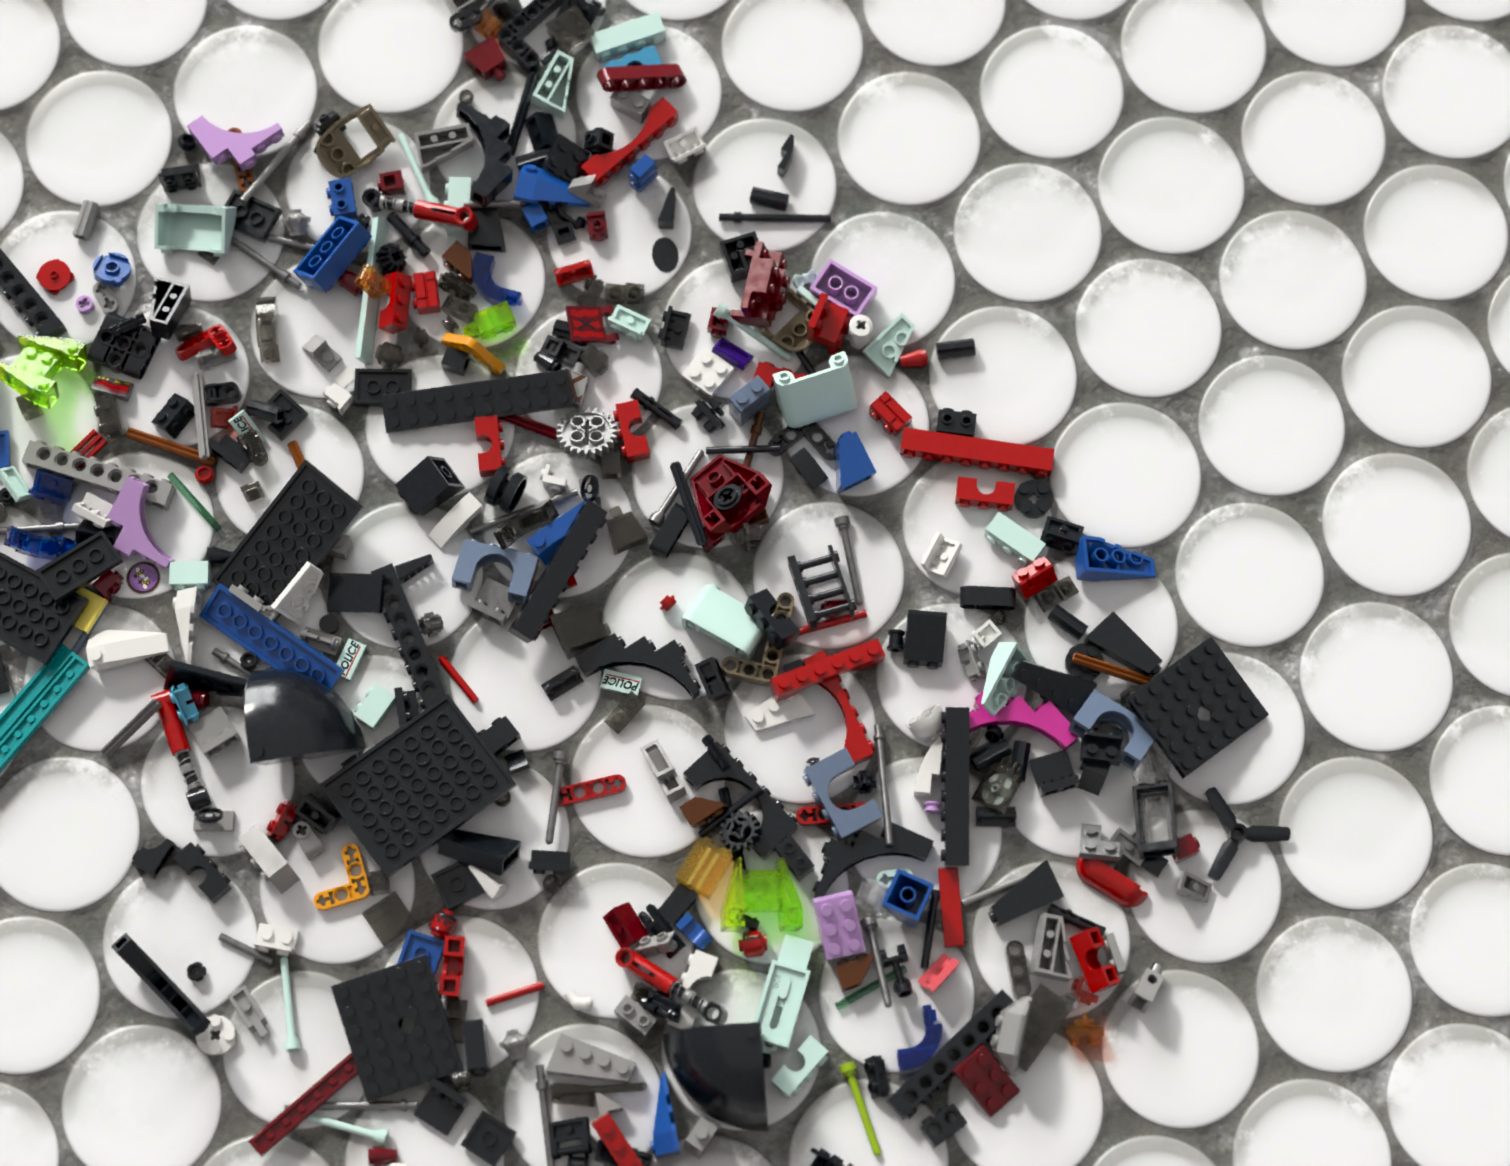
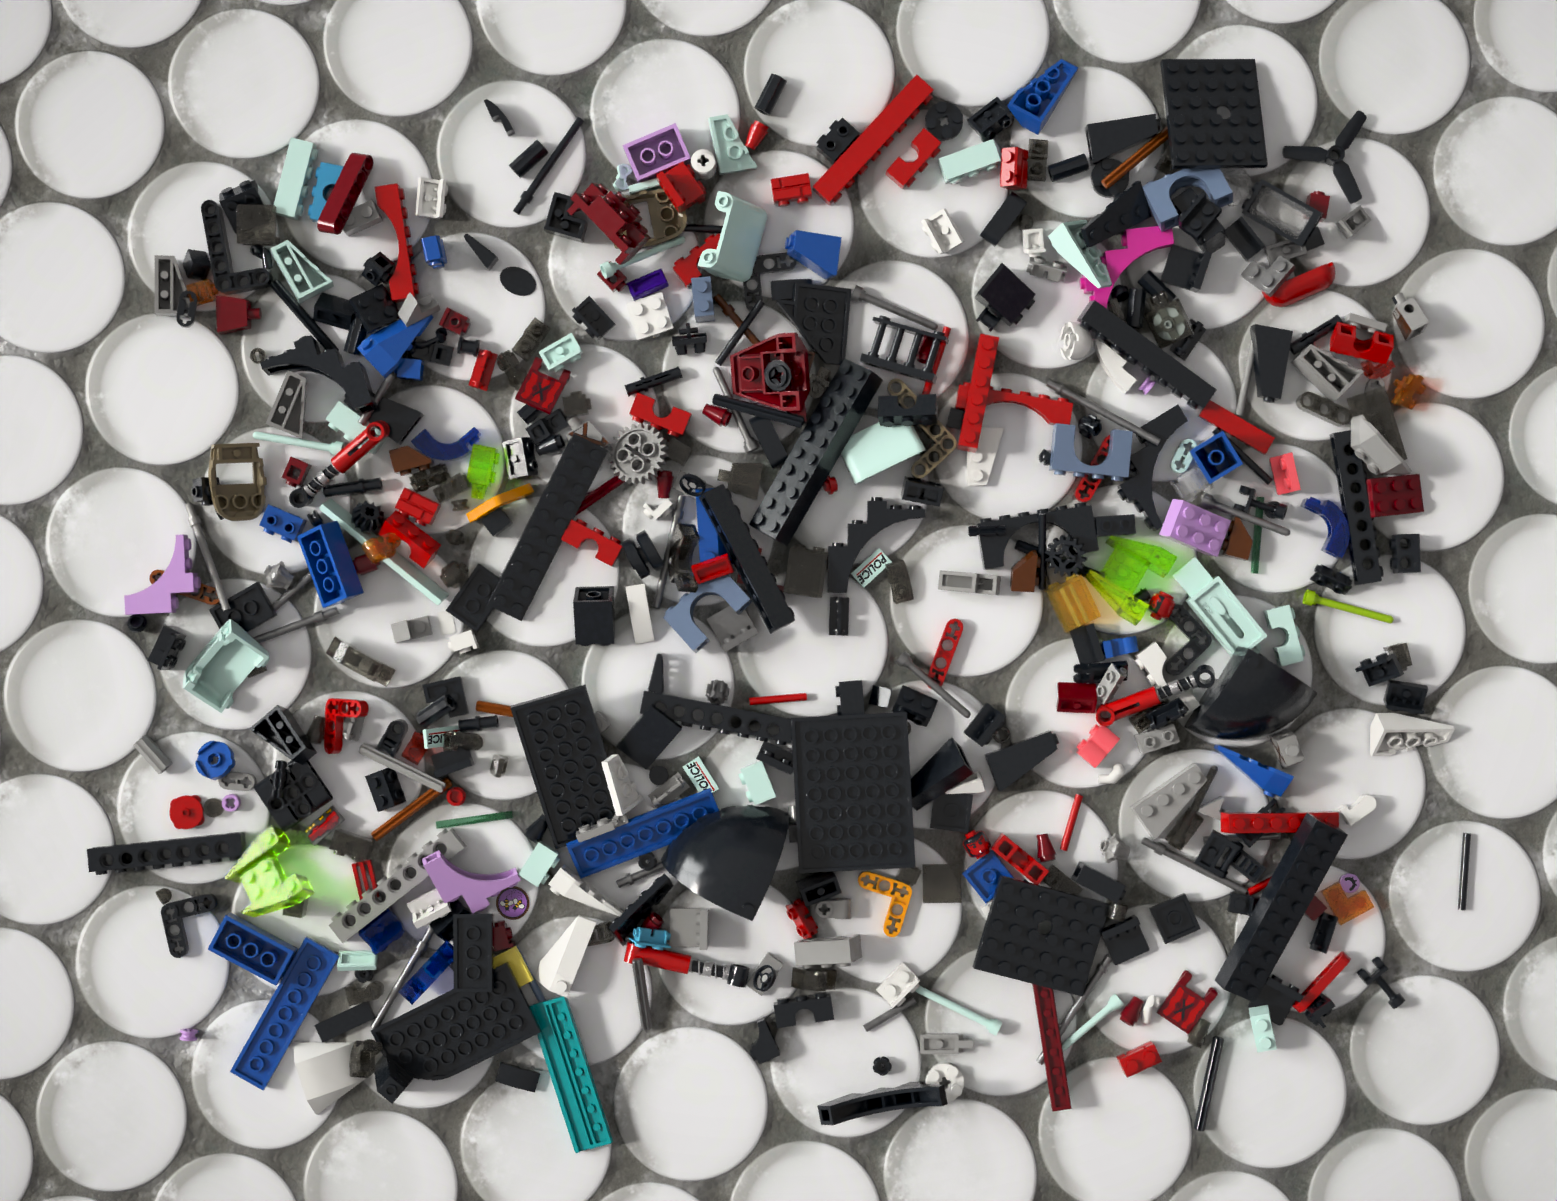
camera: 55 degrees left, 15 degrees up
none -> clear smoke tile [204,798,224,817]
none -> black bush [457,337,480,357]
none -> black pin [458,715,499,732]
none -> bracket [502,437,538,479]
none -> dark red cone [655,470,674,498]
none -> red tile [691,553,734,584]
none -> dark red cone [702,404,732,427]
none -> black brick [749,358,883,546]
none -> black wing [776,282,851,365]
none -> clear smoke brick [791,967,837,991]
none -> black bracket [891,685,938,727]
none -> black slope [985,730,1059,792]
none -> dark red cone [1037,833,1056,863]
none -> coral brick [1076,724,1120,768]
none -> black beam [1165,604,1212,675]
none -> black panel [1225,216,1265,262]

